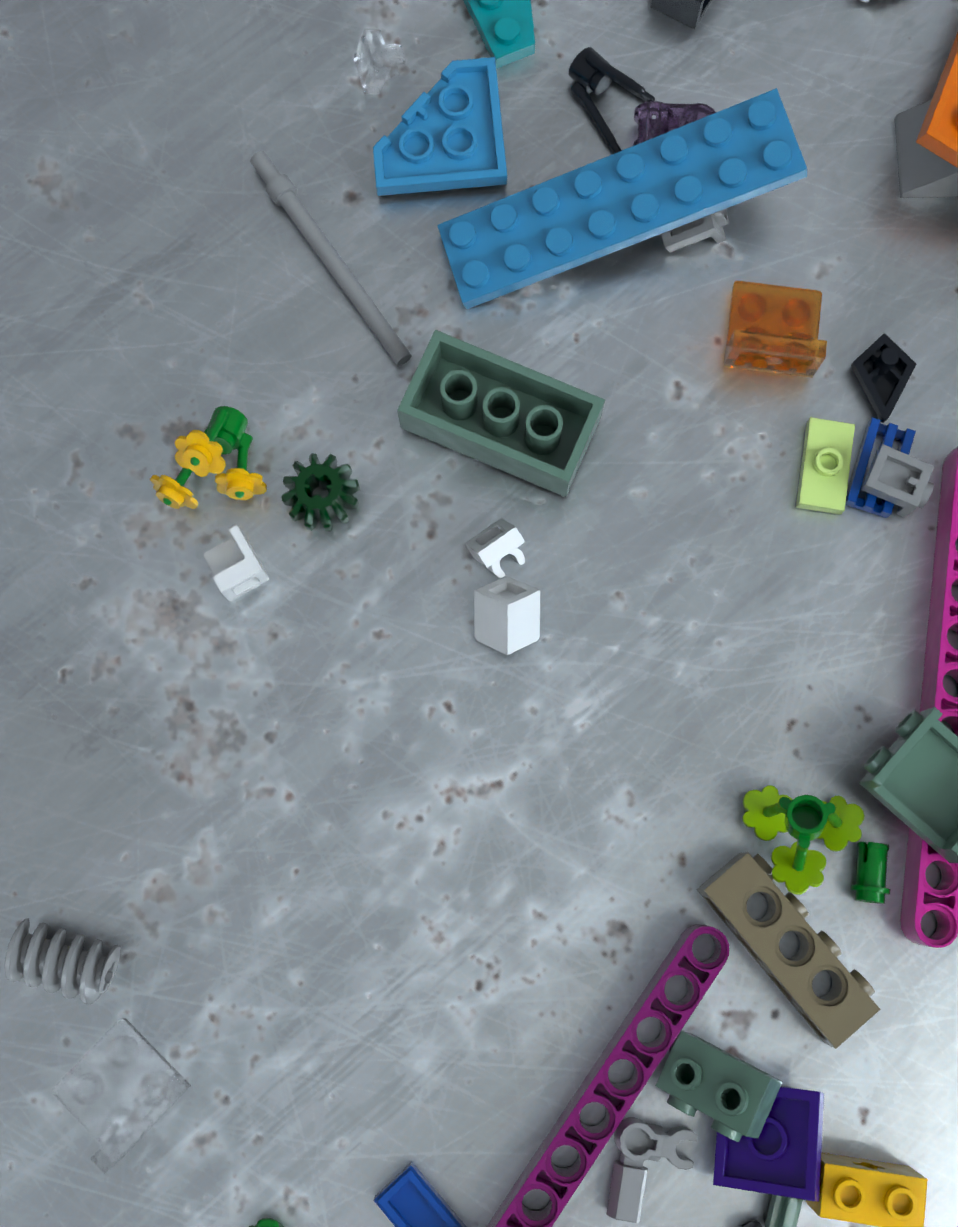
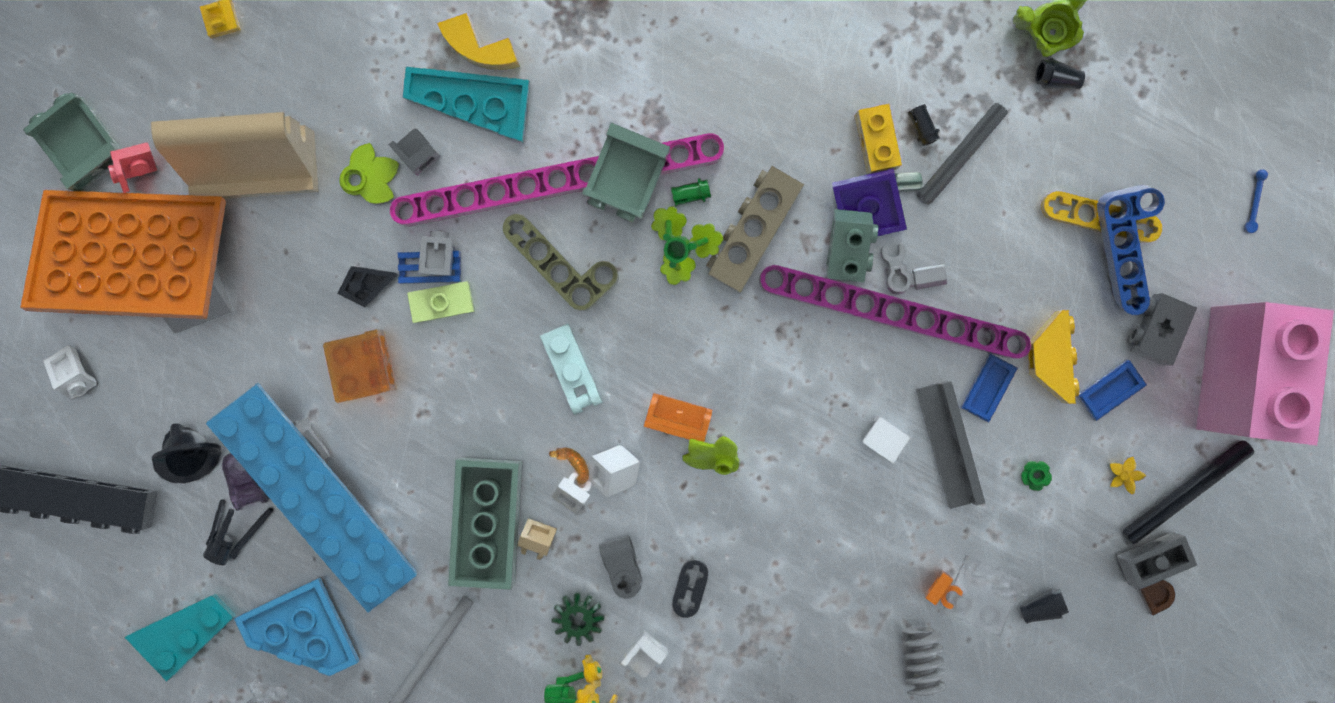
camera: 115 degrees left, 10 degrees up
none -> black helmet [152,423,221,484]
none -> olive beam [502,214,619,311]
none -> tan tile [517,518,557,560]
none -> light aqua plate [540,324,603,415]
none -> clear orange piece [549,447,589,485]
none -> dark grey piece [599,535,643,599]
none -> orange hinge [643,393,713,442]
none -> black beam [672,558,708,618]
none -> lime plate [682,436,740,475]
none -> white panel [863,415,911,463]
none -> dark grey fence [916,381,985,509]
none -> orange tile [925,570,963,609]
none -> black cone [1019,589,1069,624]

